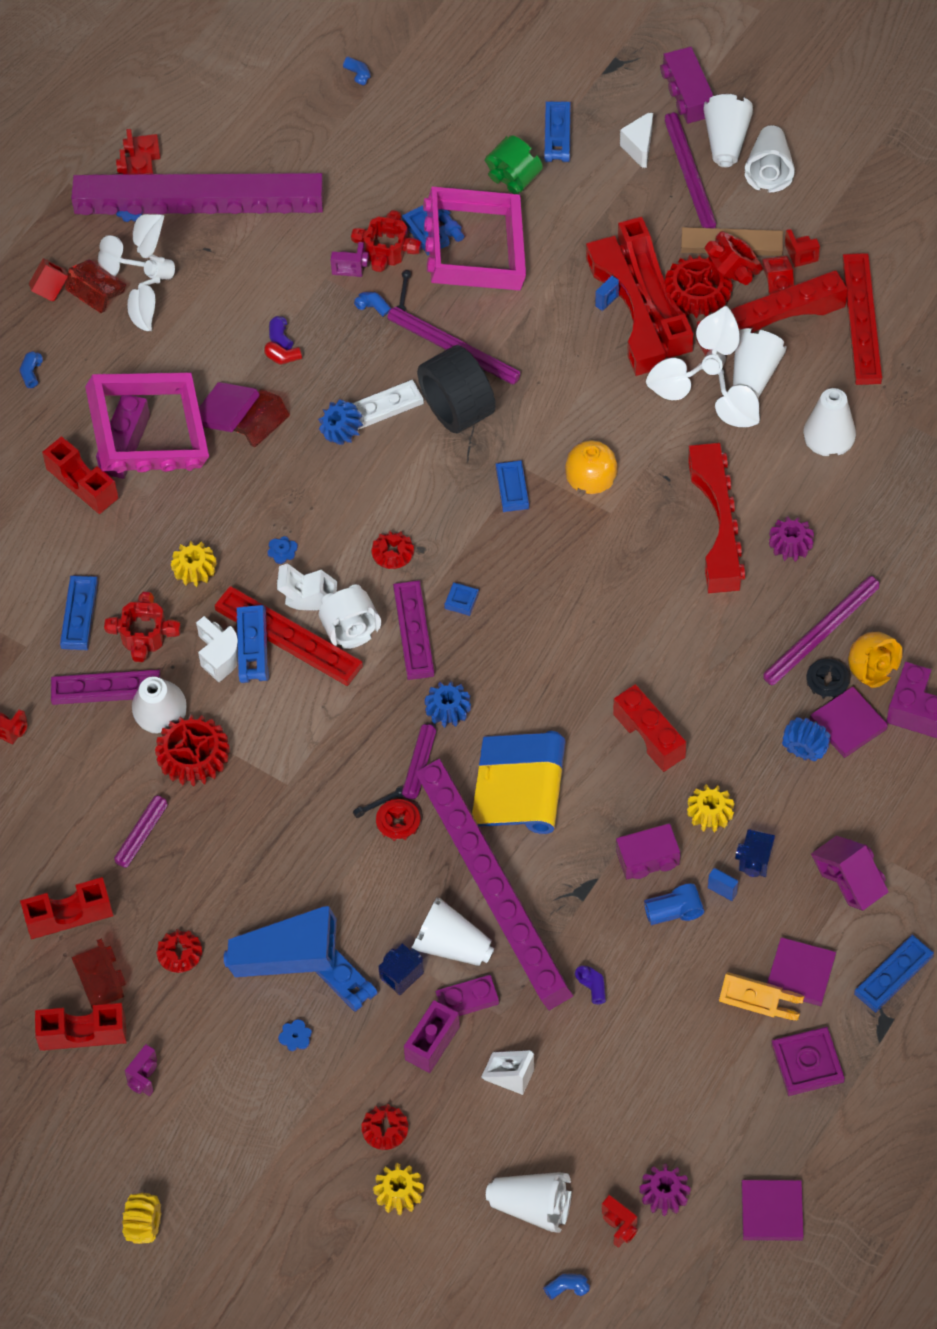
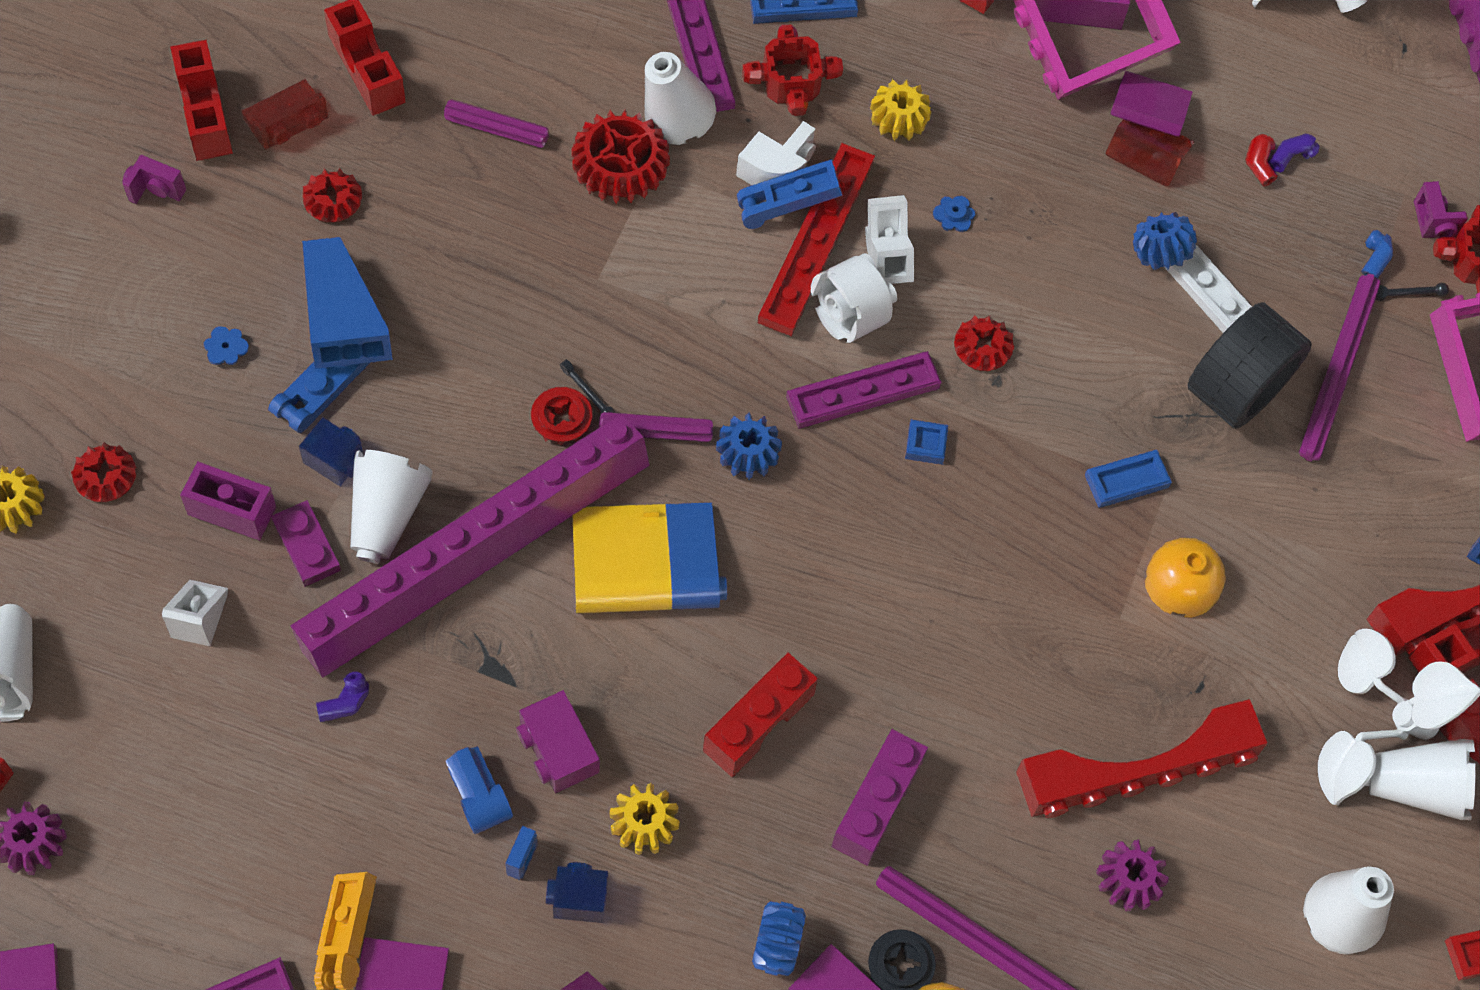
camera: 70 degrees right, 5 degrees up
none -> magenta arch [831,729,928,866]

